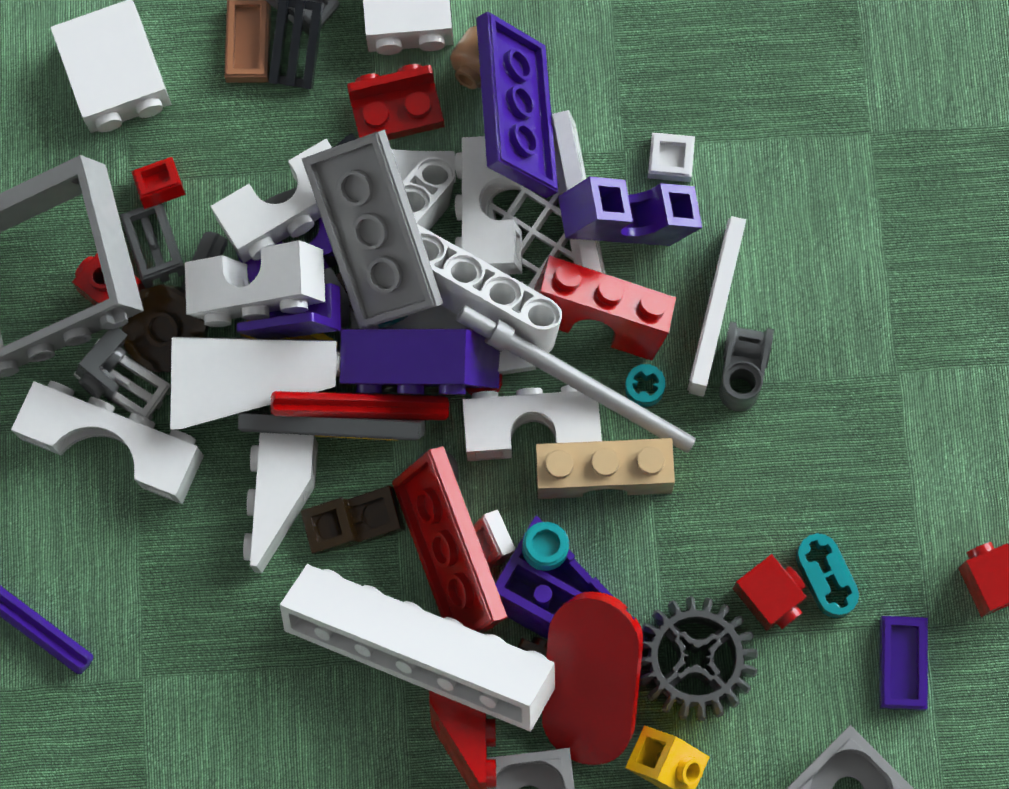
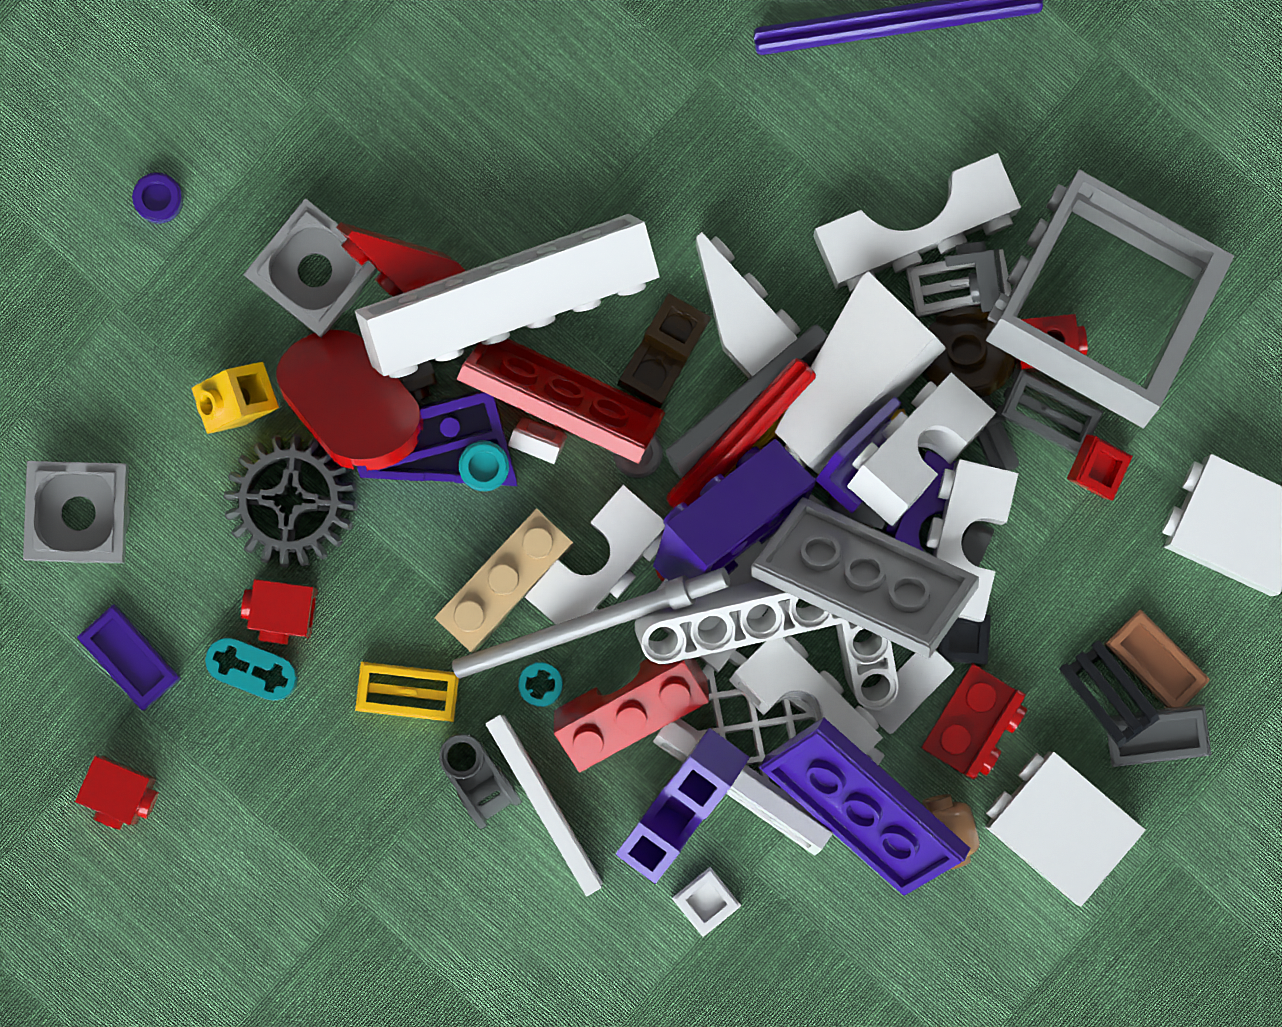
camera: 135 degrees right, 10 degrees up
none -> yellow tile [355,662,459,722]

